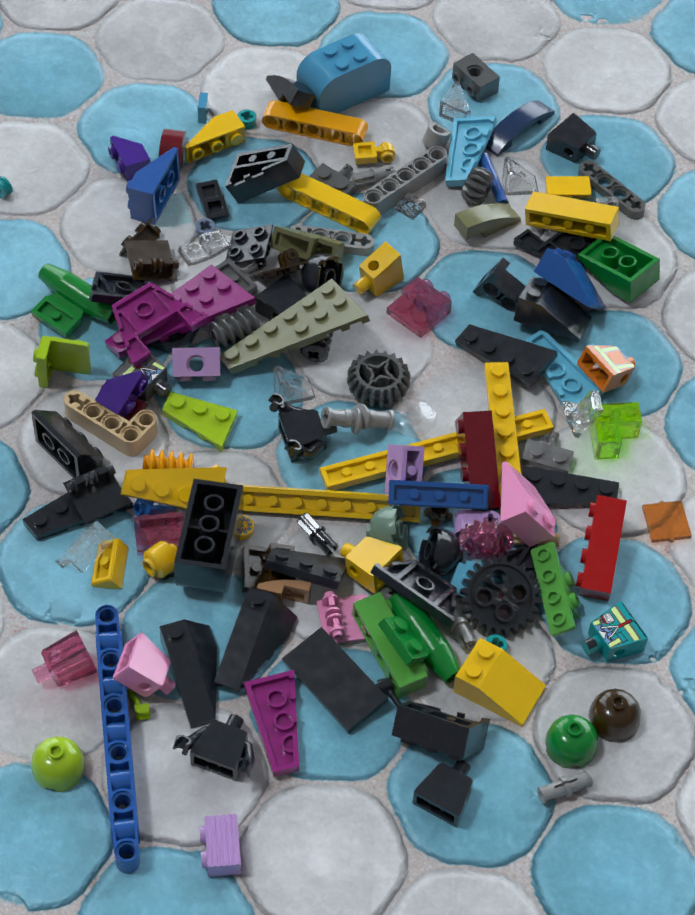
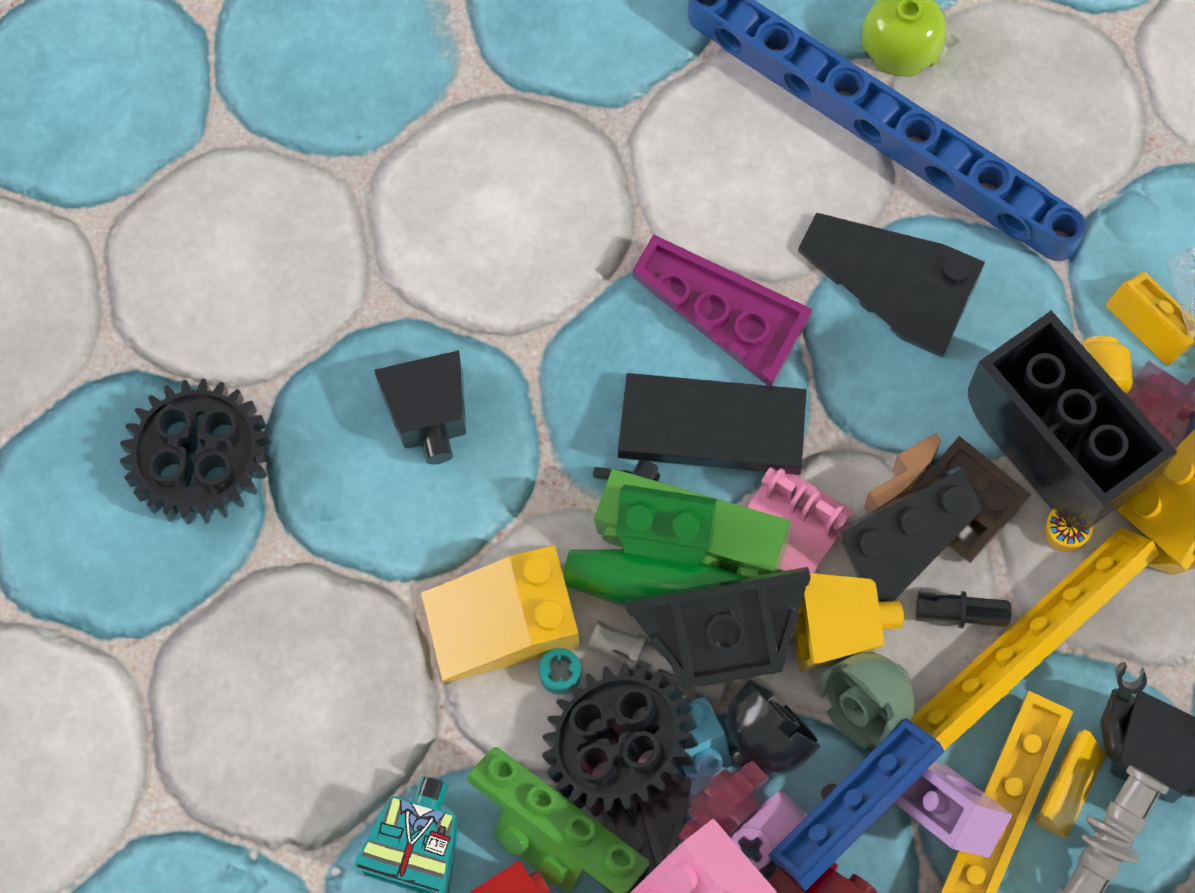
camera: 140 degrees right, 15 degrees up
clear pink torso [32,630,97,687] -> none
bright pink torso [113,632,176,697] -> none
lime hand [127,689,150,720] -> none
black torso [172,714,255,782] -> none
lavender brick [199,813,241,877] -> none
black wedge [214,587,297,692] -> none
black wedge [392,701,490,761] -> none
light grey pin [537,770,593,804] -> none
green cylinder [545,714,598,768] -> none
dark brown cylinder [589,688,641,742] -> none
none -> black gear [120,379,271,525]
none -> yellow slope [1033,729,1105,838]

